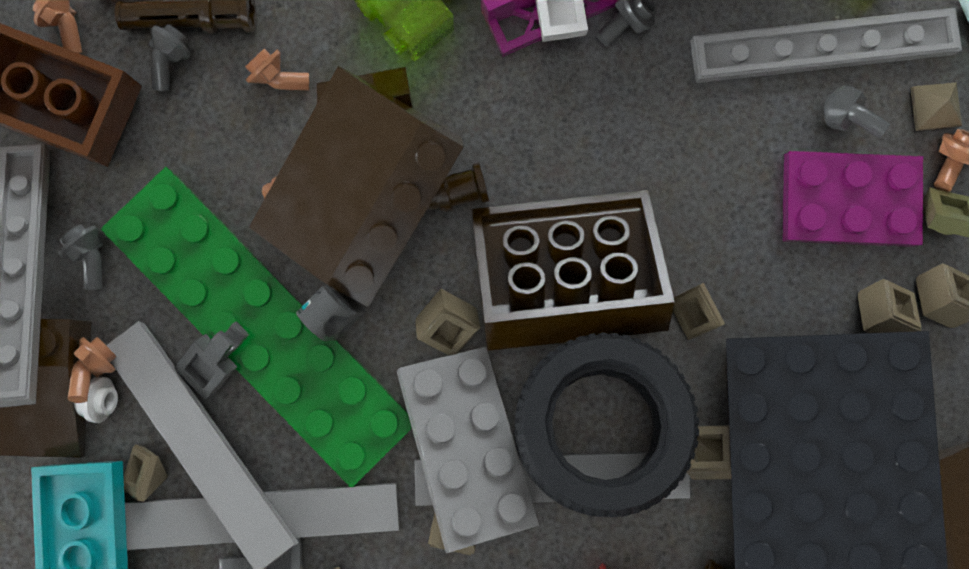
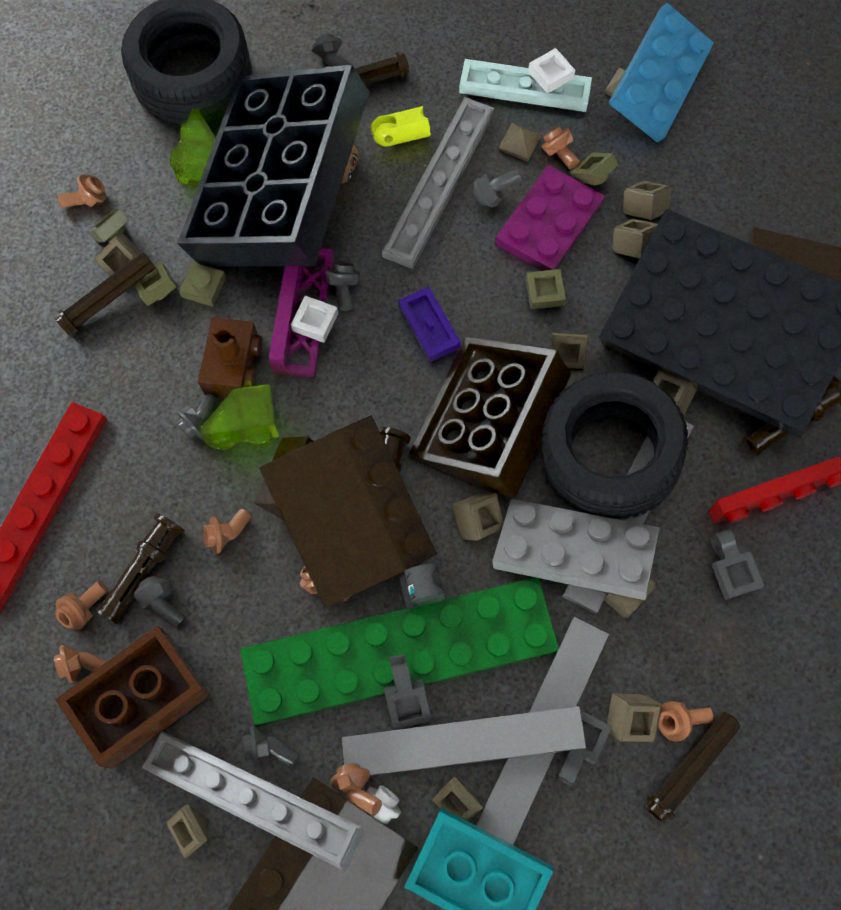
camera: 55 degrees left, 15 degrees down
none -> dark purple plate [398,286,461,363]
none -> olive plate [525,269,566,310]

